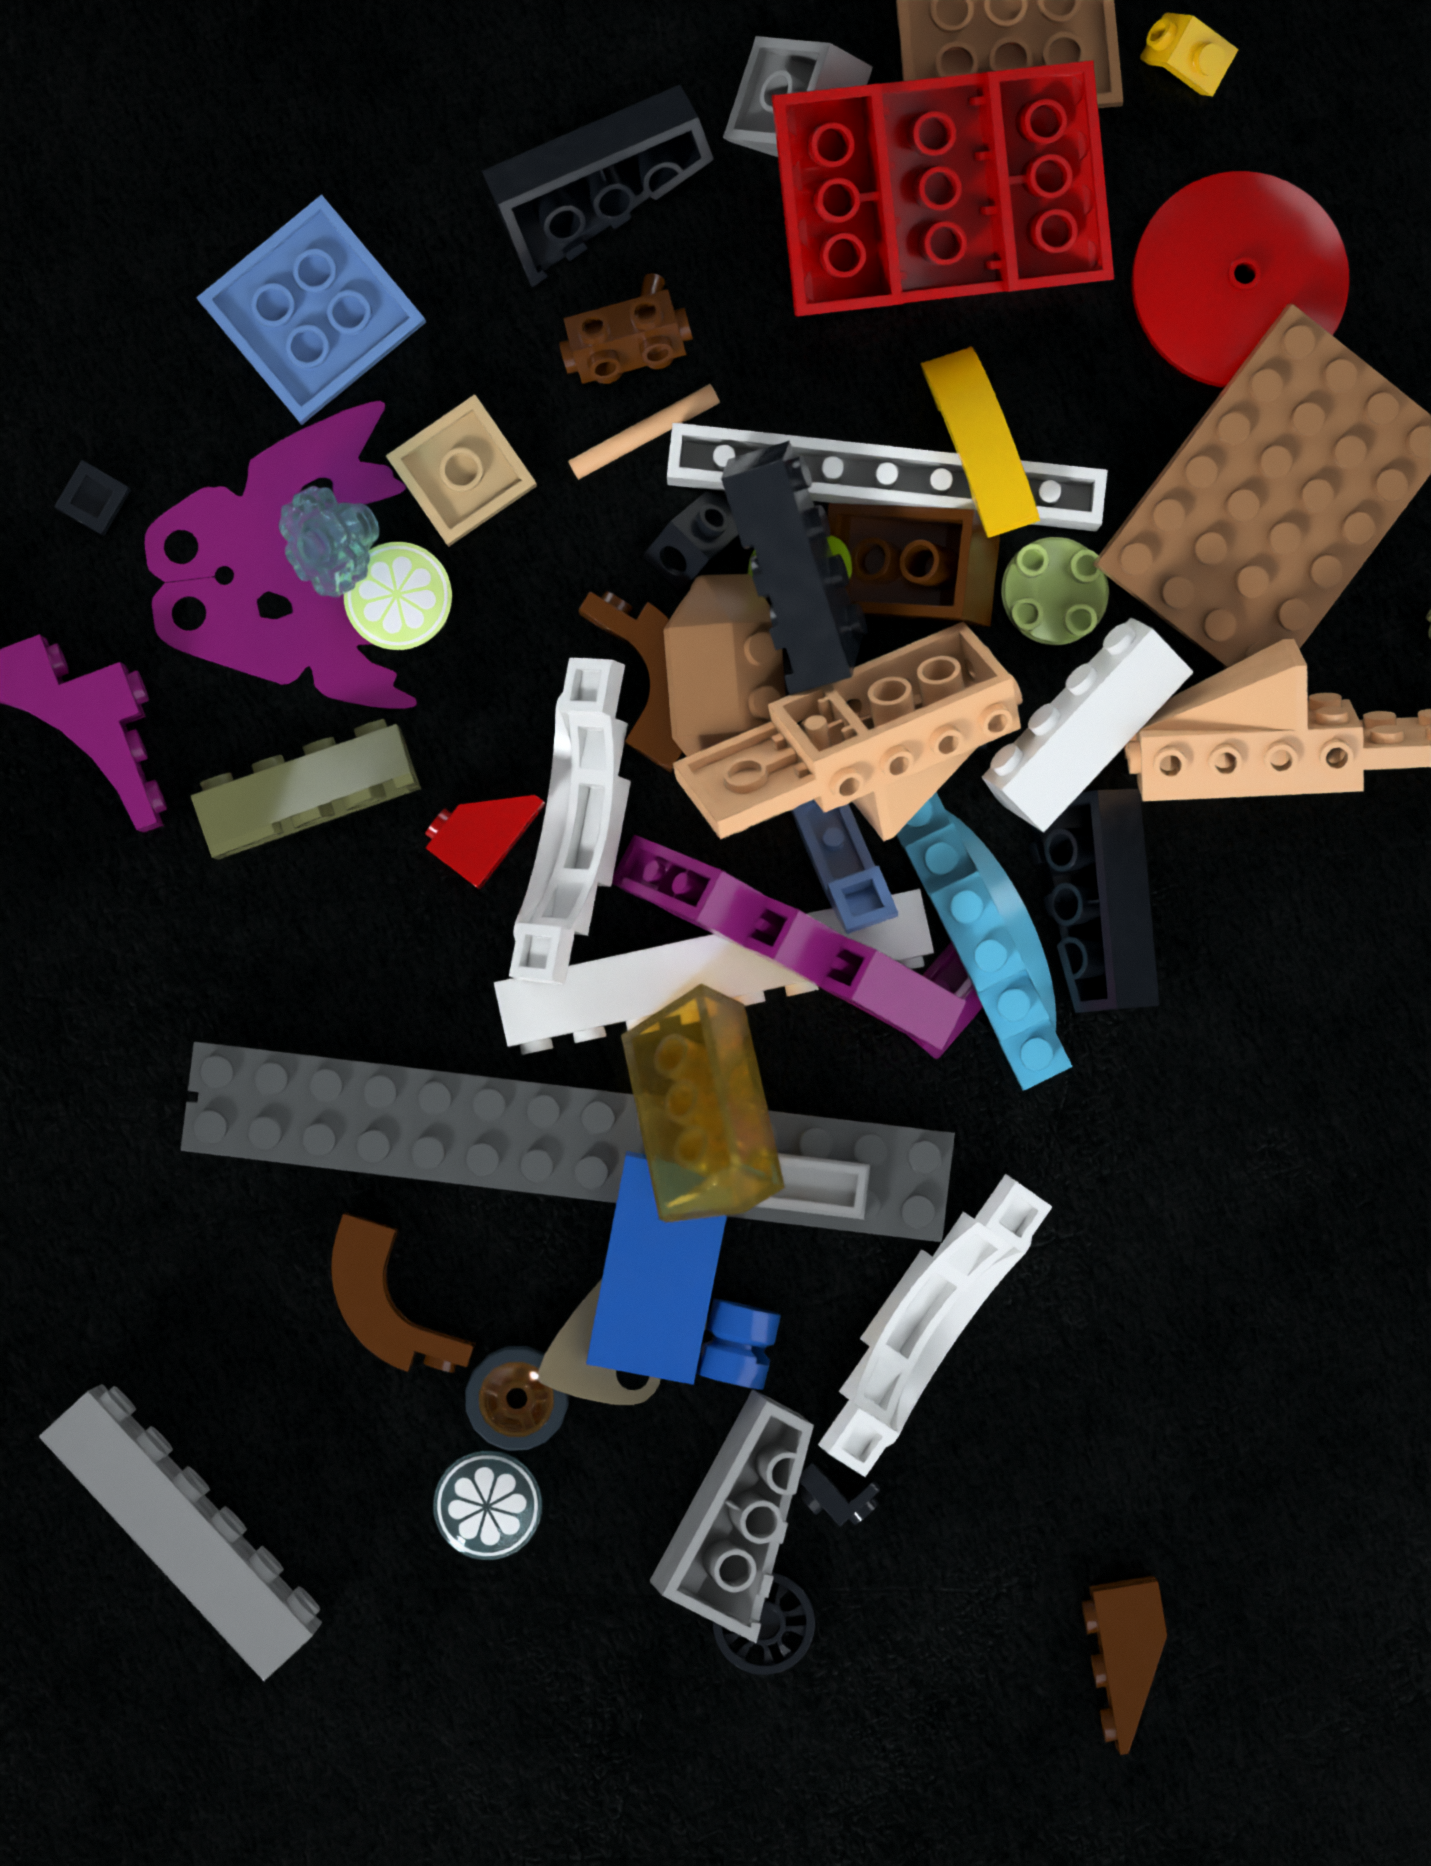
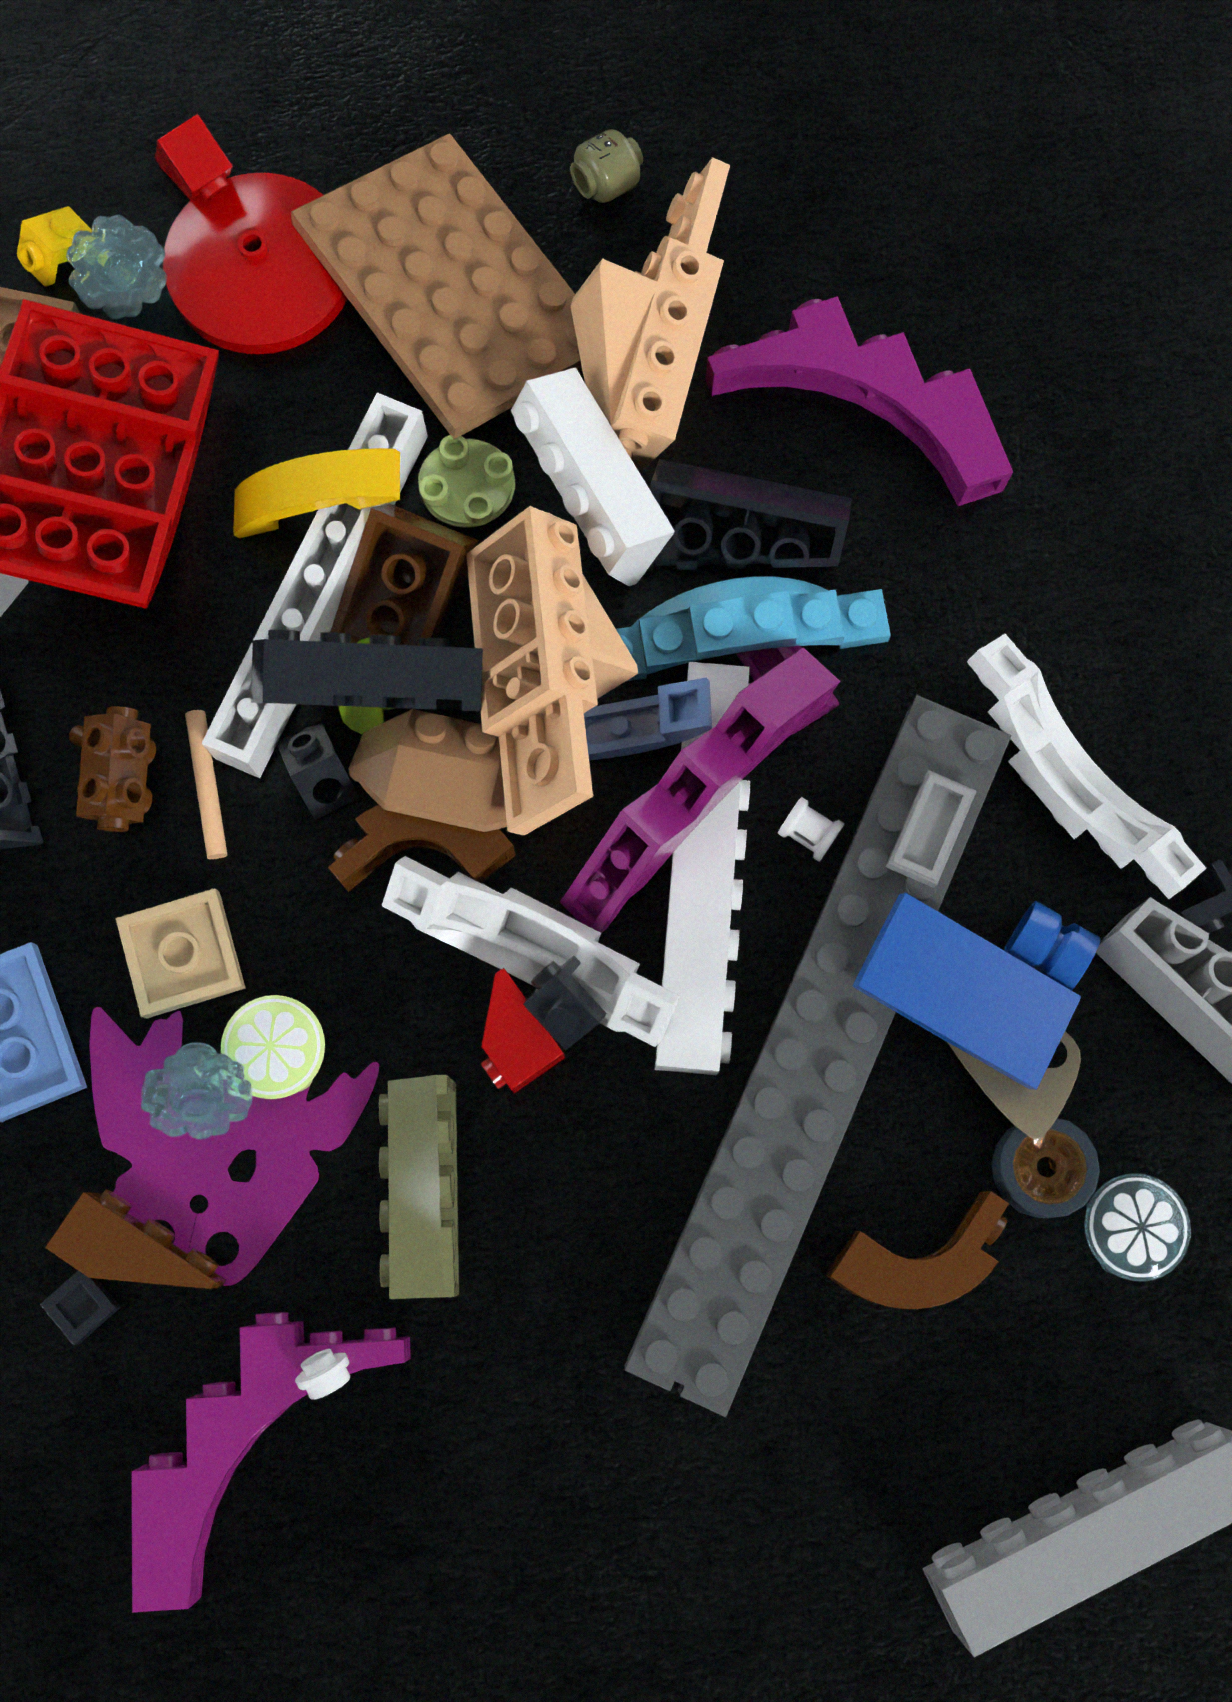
camera: 75 degrees left, 10 degrees down
clear yellow slope [621,983,785,1223] -> none
none -> reddish brown slope [45,1189,226,1289]
none -> clear light blue plant [66,215,167,319]
none -> red slope [155,114,233,201]
none -> white plate [295,1349,350,1399]
none -> black bracket [523,956,607,1051]
none -> magenta arch [705,296,1013,506]
none -> white bush [778,797,844,862]

